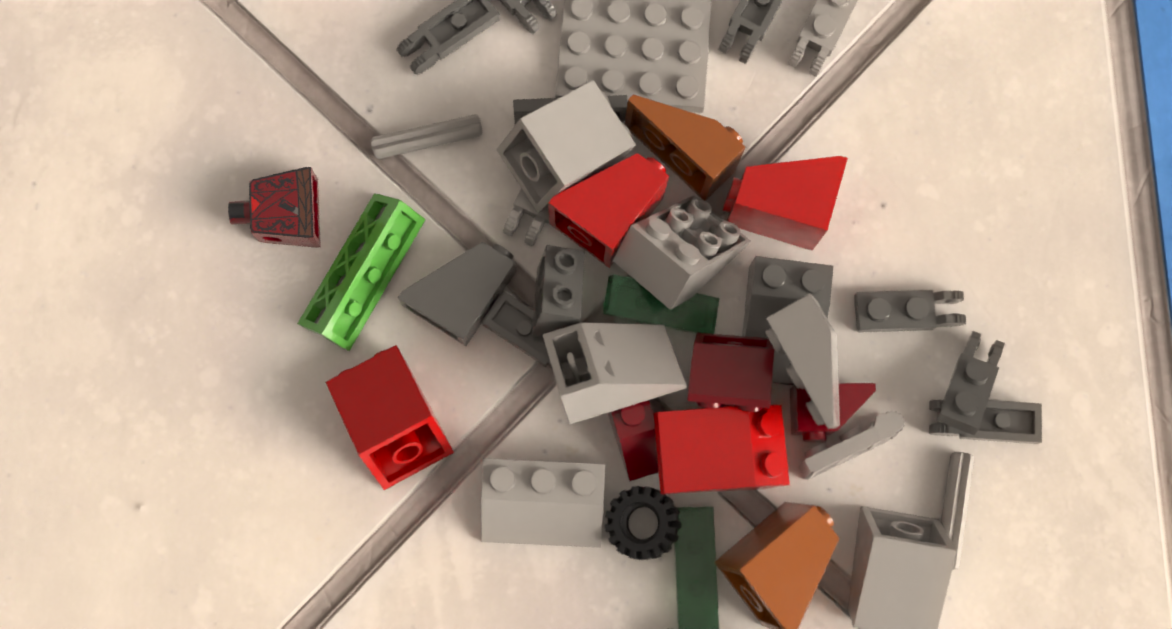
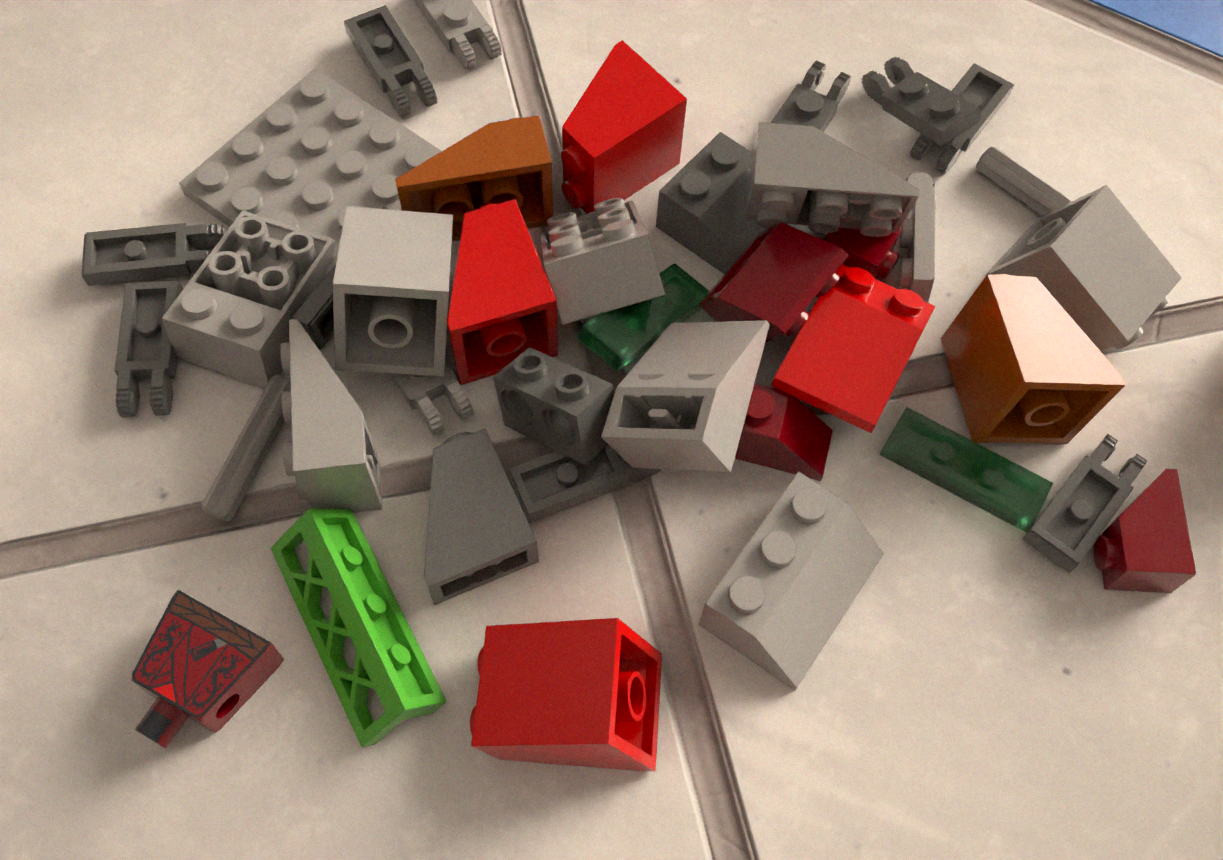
camera: 55 degrees left, 15 degrees down
black tyre [604,486,681,560] -> none
none -> light grey slope [162,210,335,388]
none -> light grey slope [281,319,382,513]

